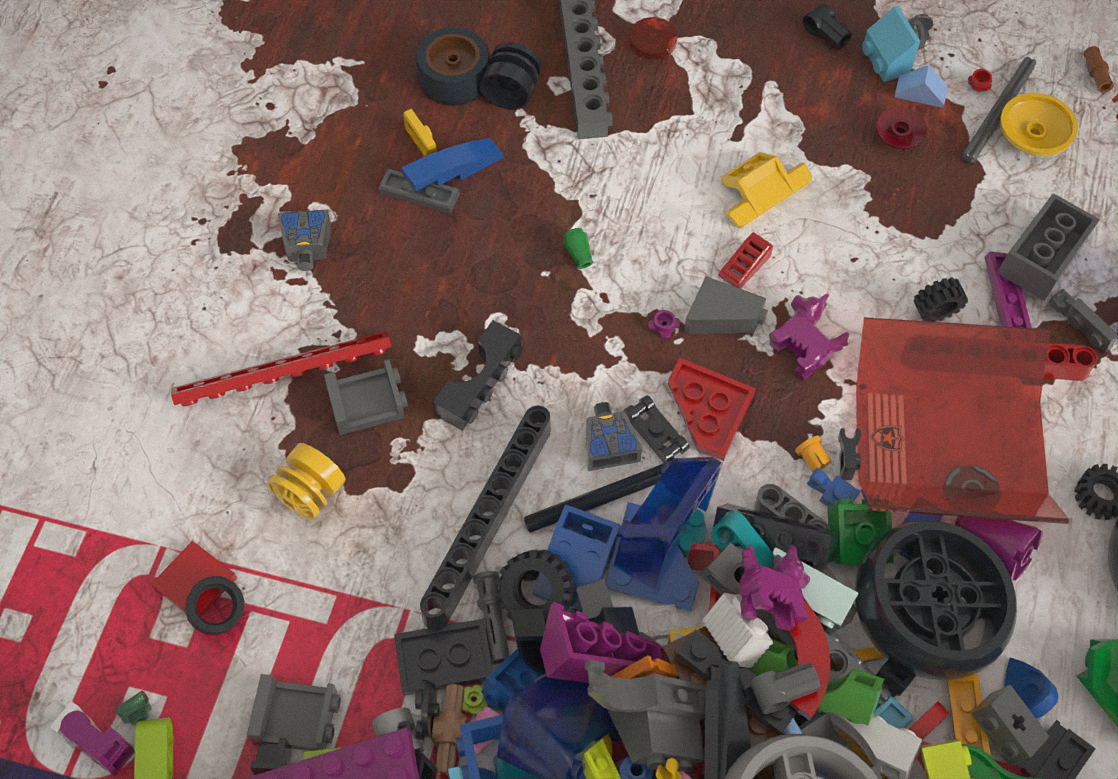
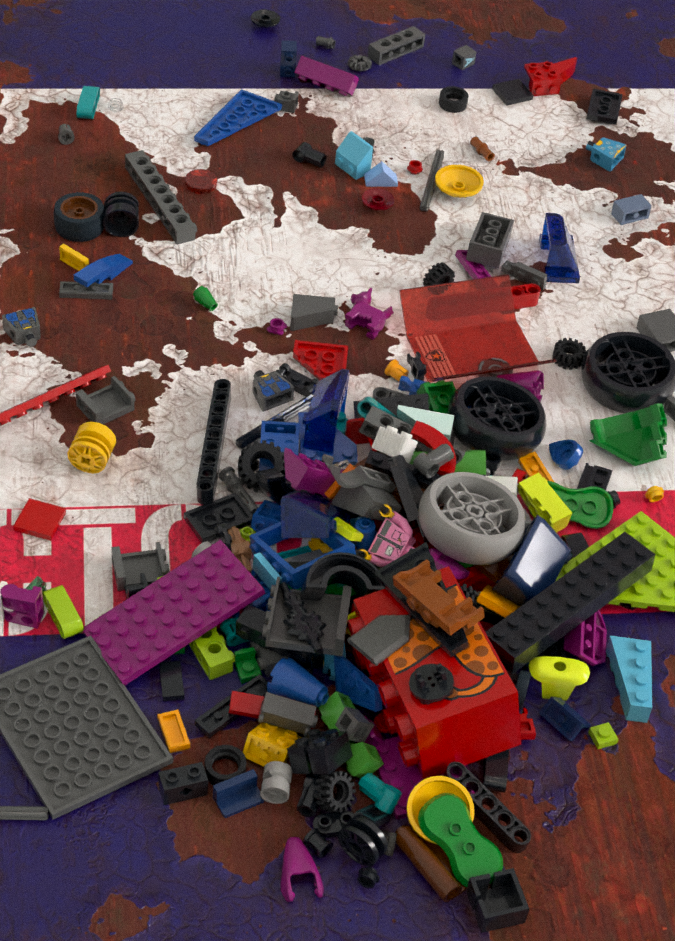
camera: 25 degrees left, 15 degrees down
black tyre [185,576,245,635] -> none
black arch [432,320,523,431] -> none
red slope [718,232,773,289] -> none
yellow plate [721,152,812,228] -> none
magenta animal [739,545,810,631] -> none
dark grey brick [971,685,1049,765] -> none

